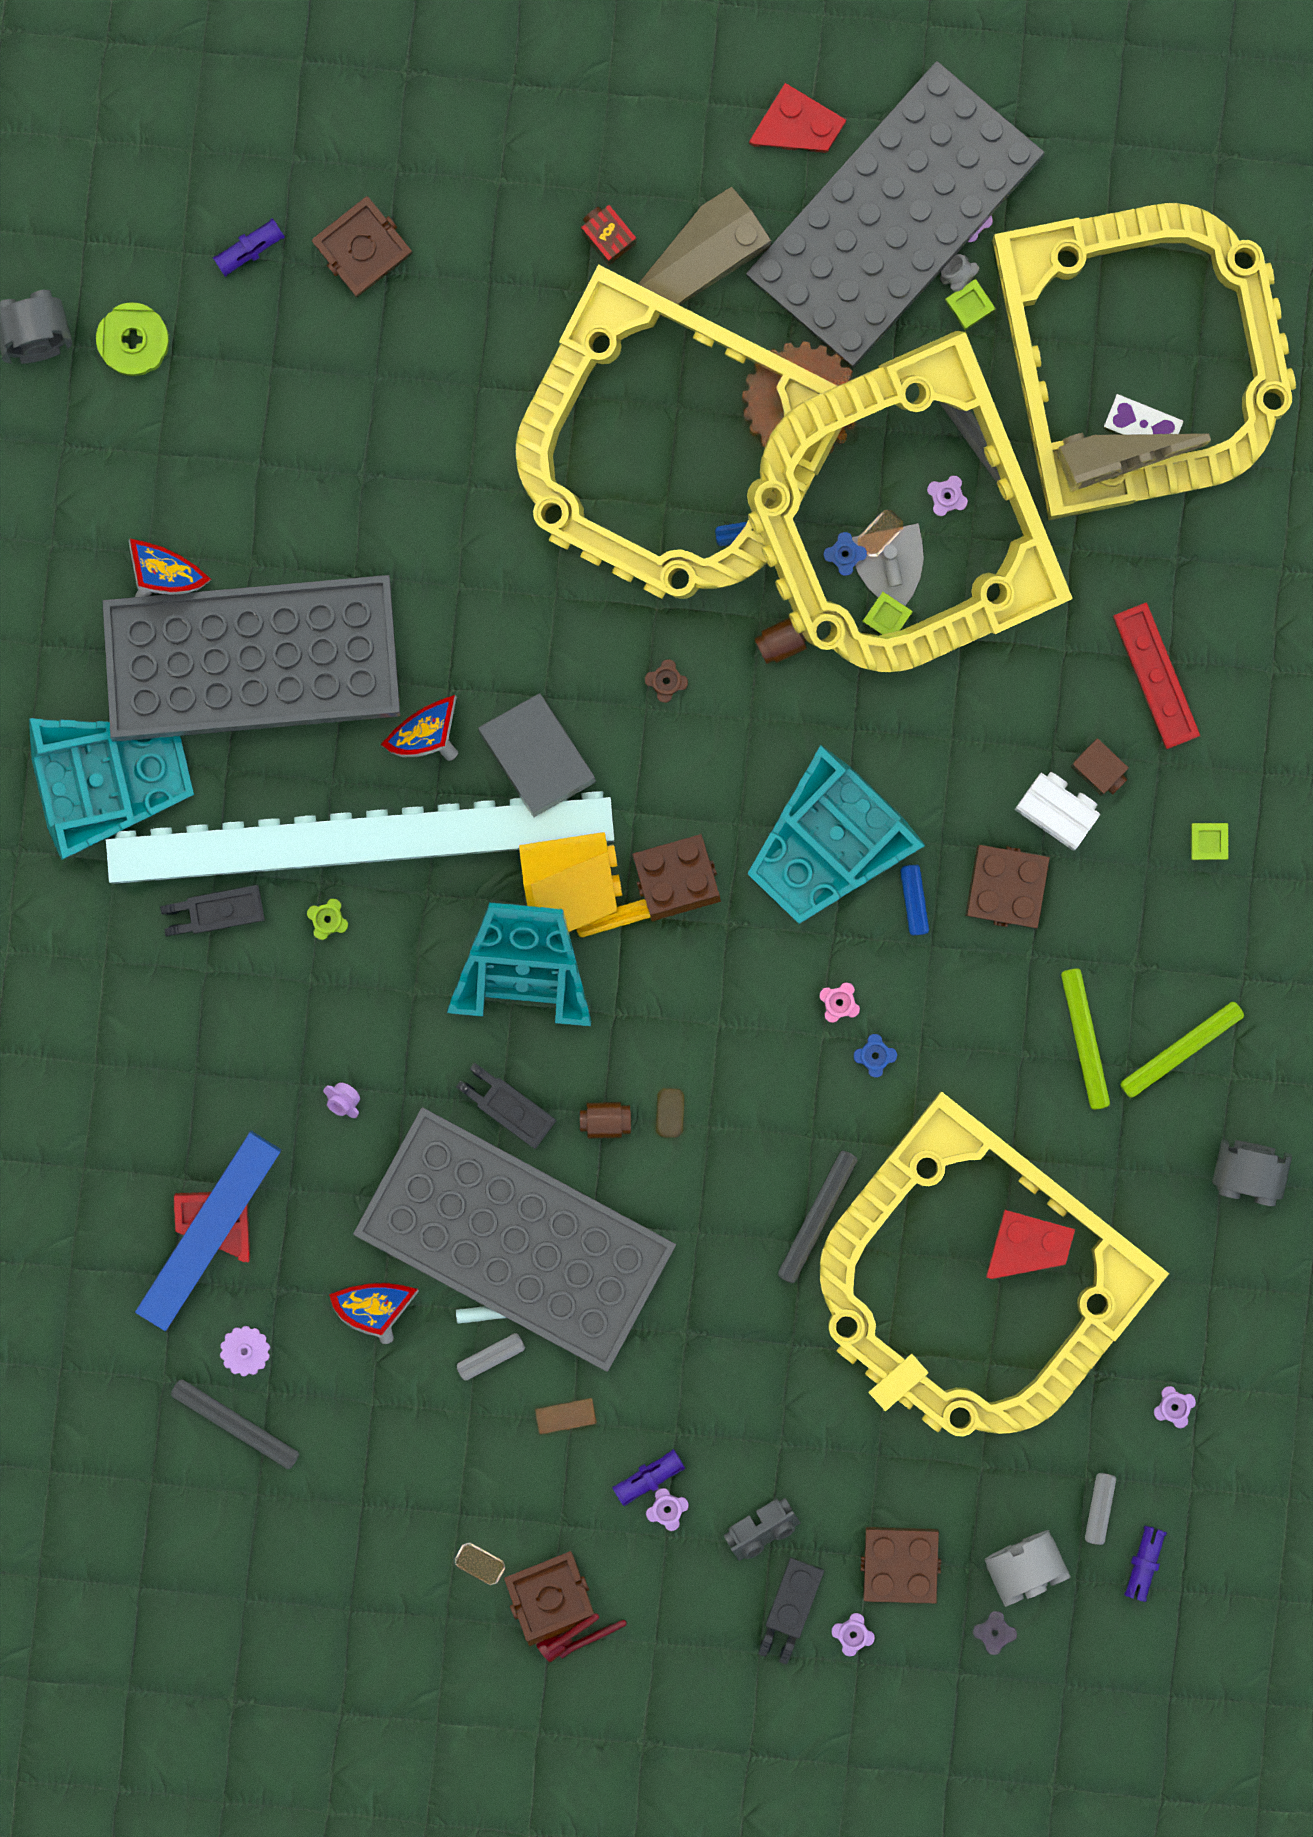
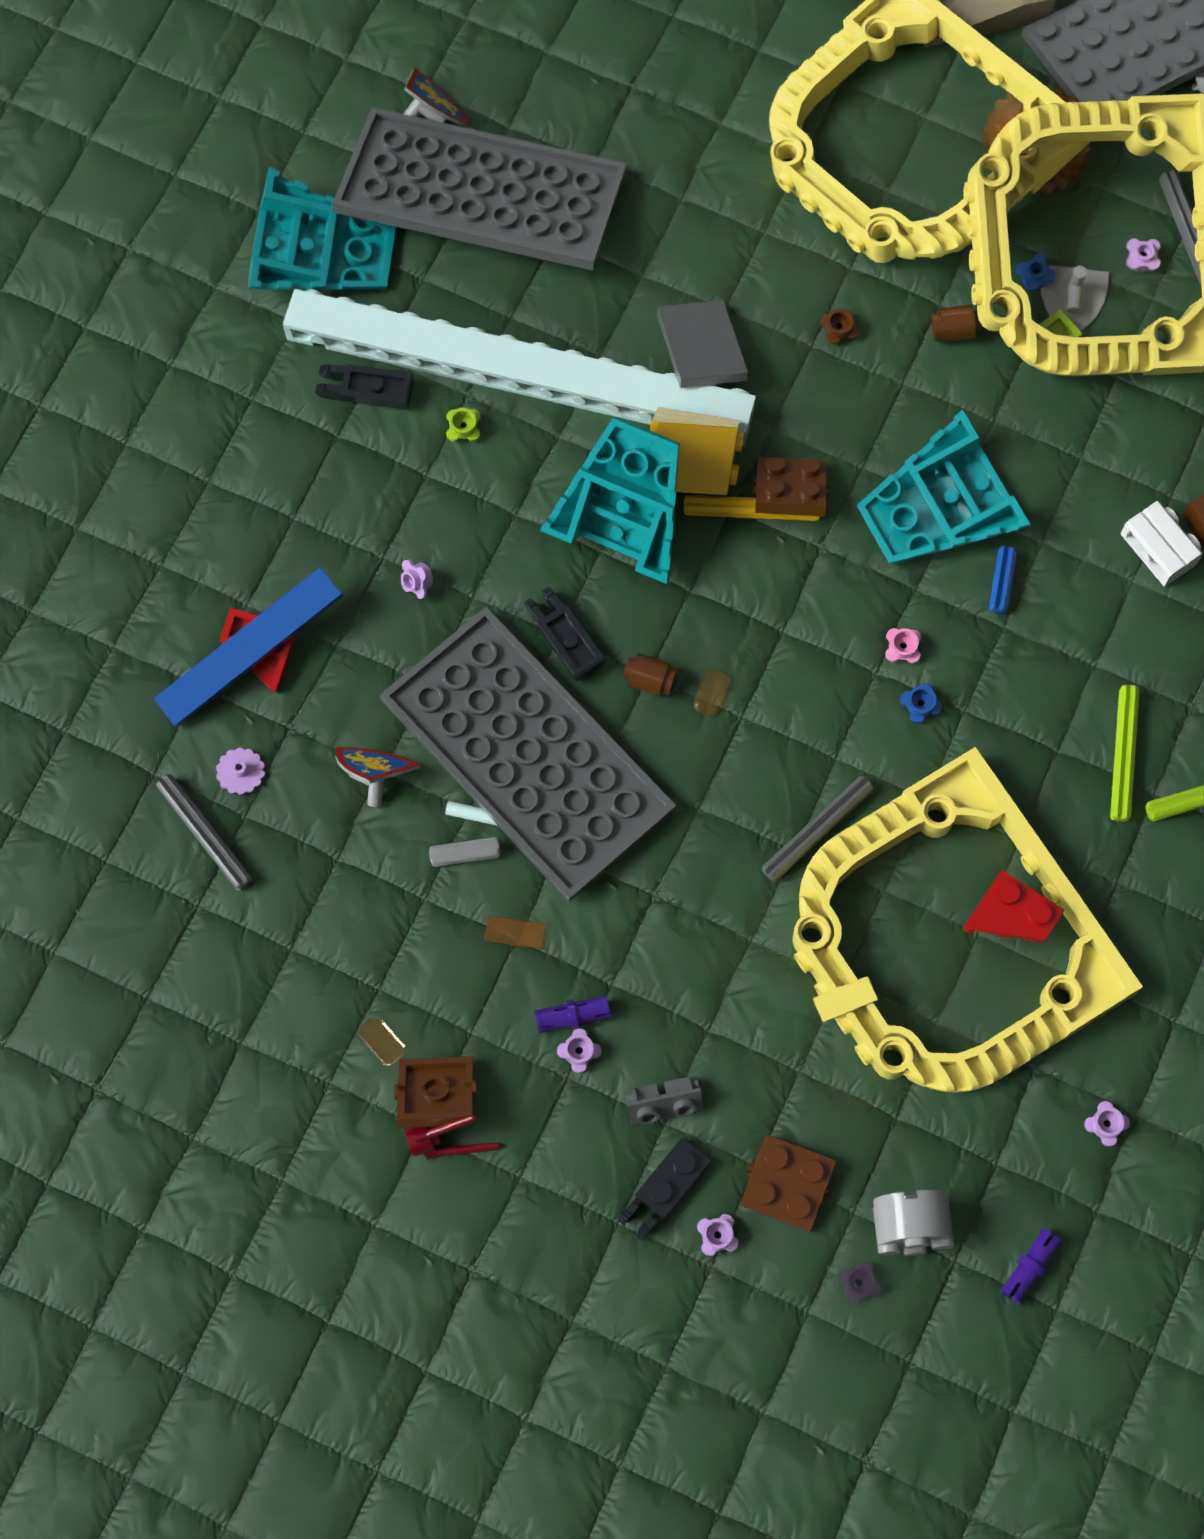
camera: 15 degrees right, 15 degrees down
shield [380,695,458,761] -> none
clear orange piece [857,510,903,557] -> none
reddish brown plate [965,845,1050,928] -> none
light grey axle [1085,1473,1116,1545] -> none

